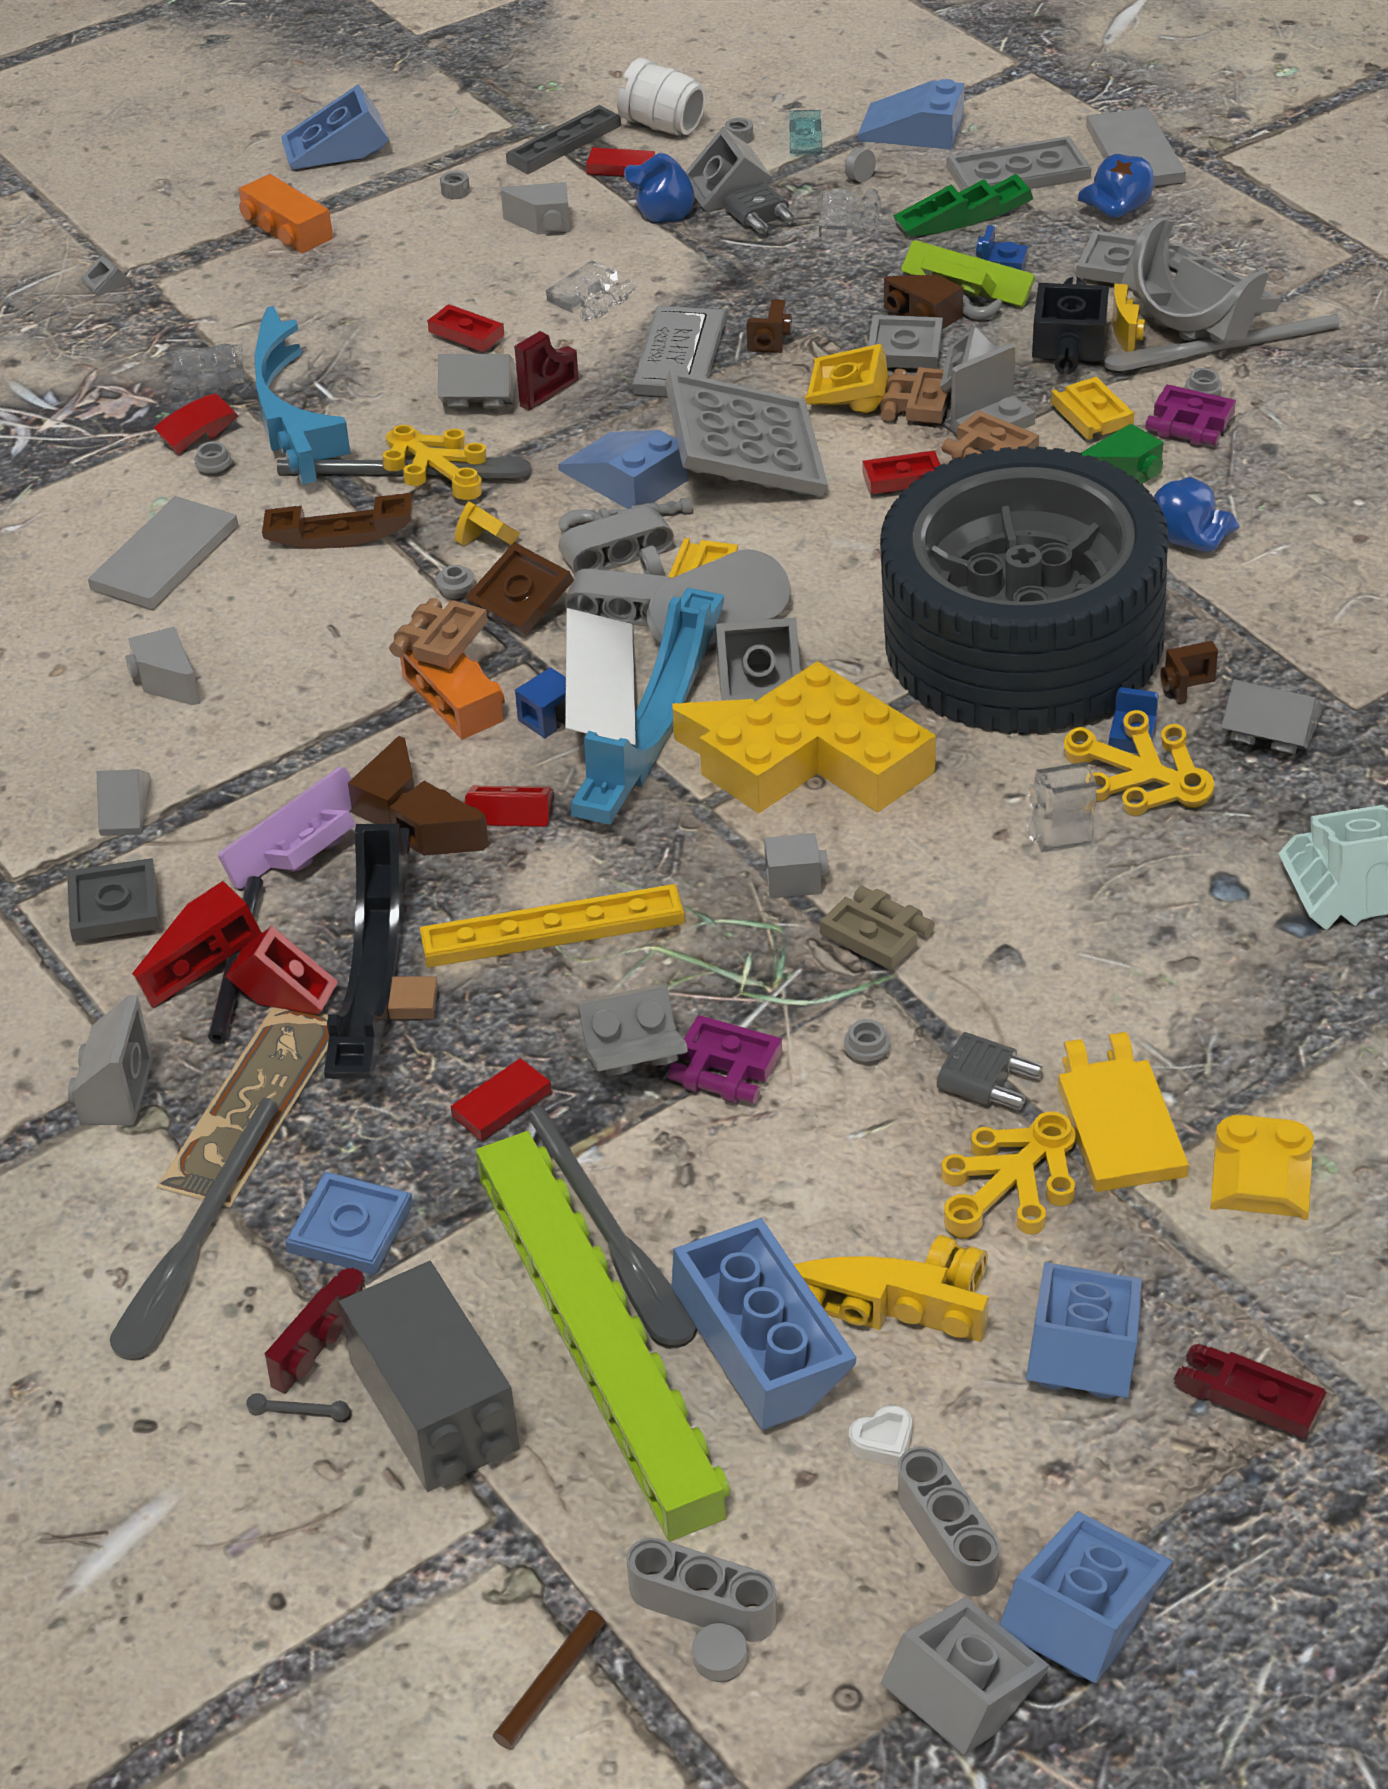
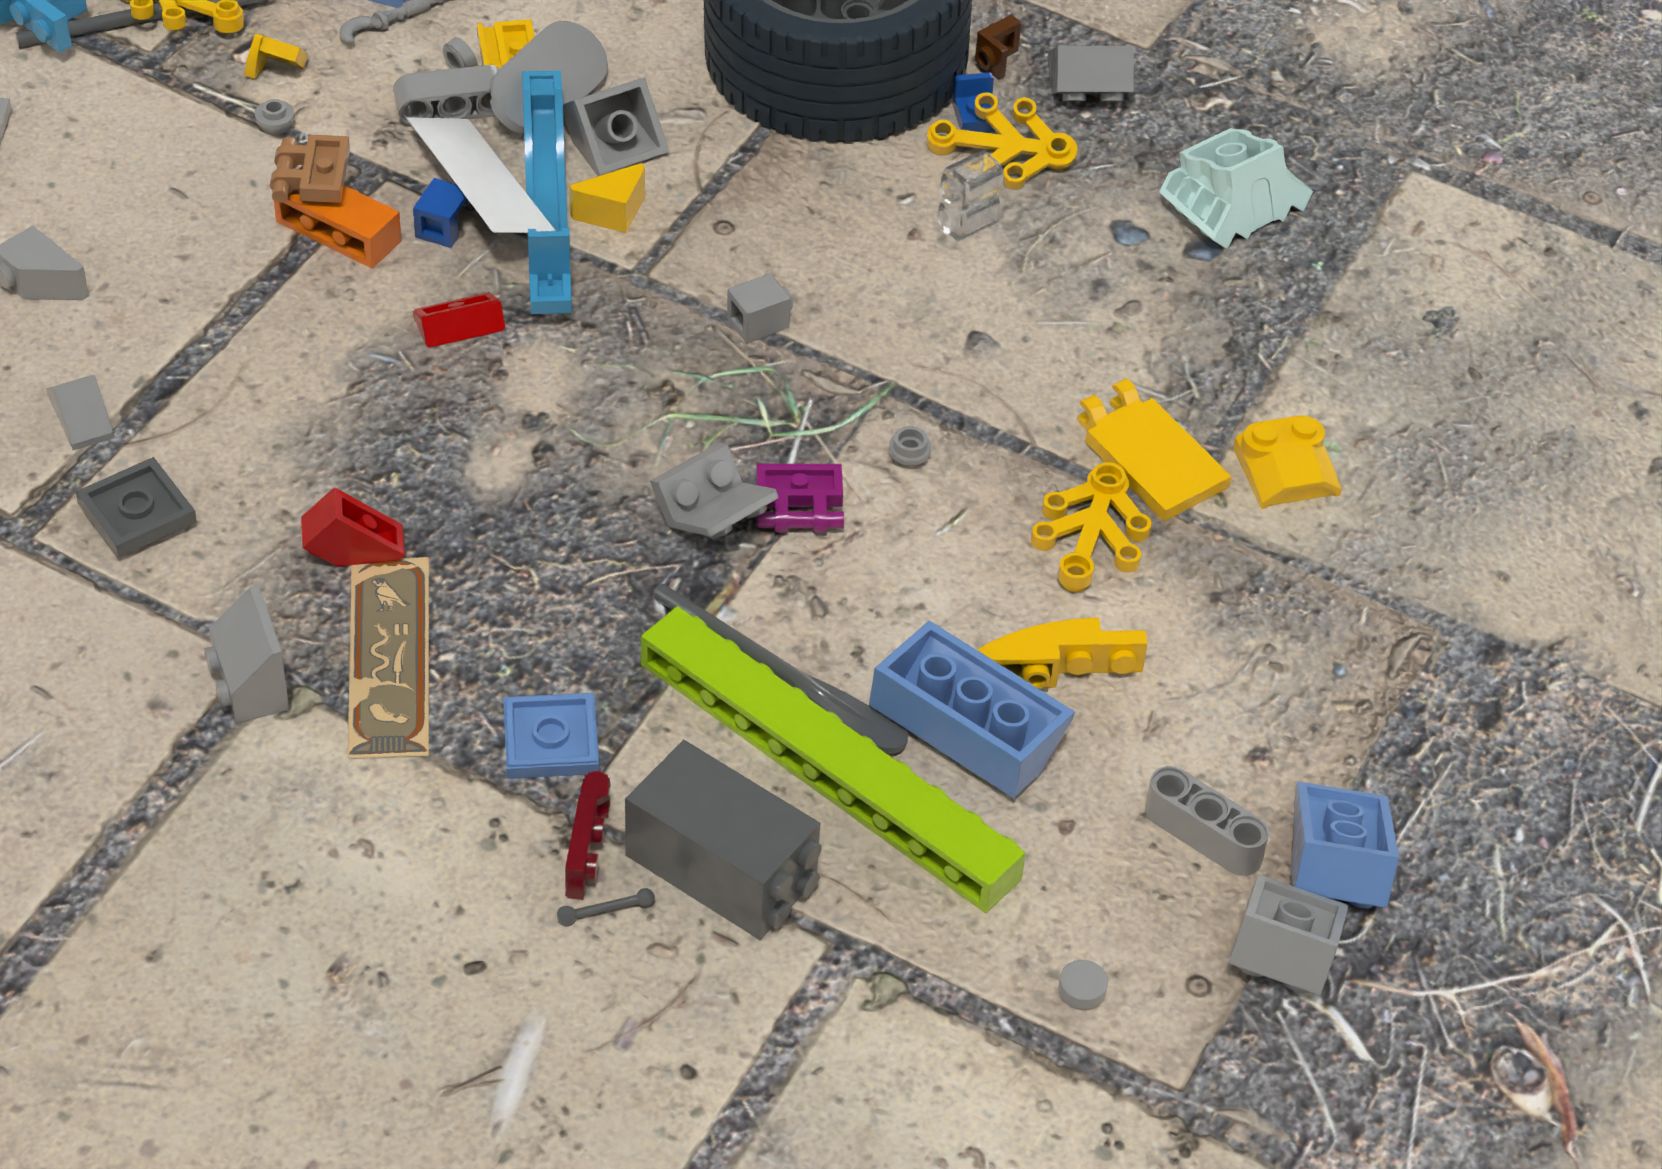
camera: 30 degrees left, 5 degrees up
dark grey piece [110,1098,278,1360] -> none
red slope [132,881,262,1008] -> none
black piece [208,876,264,1044] -> none
lavender bracket [218,767,356,889] -> none
reddish brown slope [262,493,414,549] -> none
black slope [324,824,411,1079] -> none
reddish brown slope [348,736,415,824] -> none
medium nougat tile [388,976,438,1019] -> none
reddish brown slope [389,780,489,856] -> none
yellow tile [419,884,685,968] -> none
red tile [450,1058,552,1141] -> none
reddish brown plate [465,542,574,636] -> none
reddish brown bar [493,1610,605,1749] -> none
light grey beam [558,506,674,573] -> none
light grey beam [626,1538,777,1642] -> none
yellow brick [700,661,936,813] -> none
dark tan plate [820,886,935,970] -> none
white tile [849,1405,912,1467] -> none
yellow wheel [925,1235,988,1293] -> none
dark grey piece [937,1032,1043,1110] -> none
medium blue slope [1026,1262,1142,1398] -> none
dark red hinge [1173,1343,1327,1440] -> none

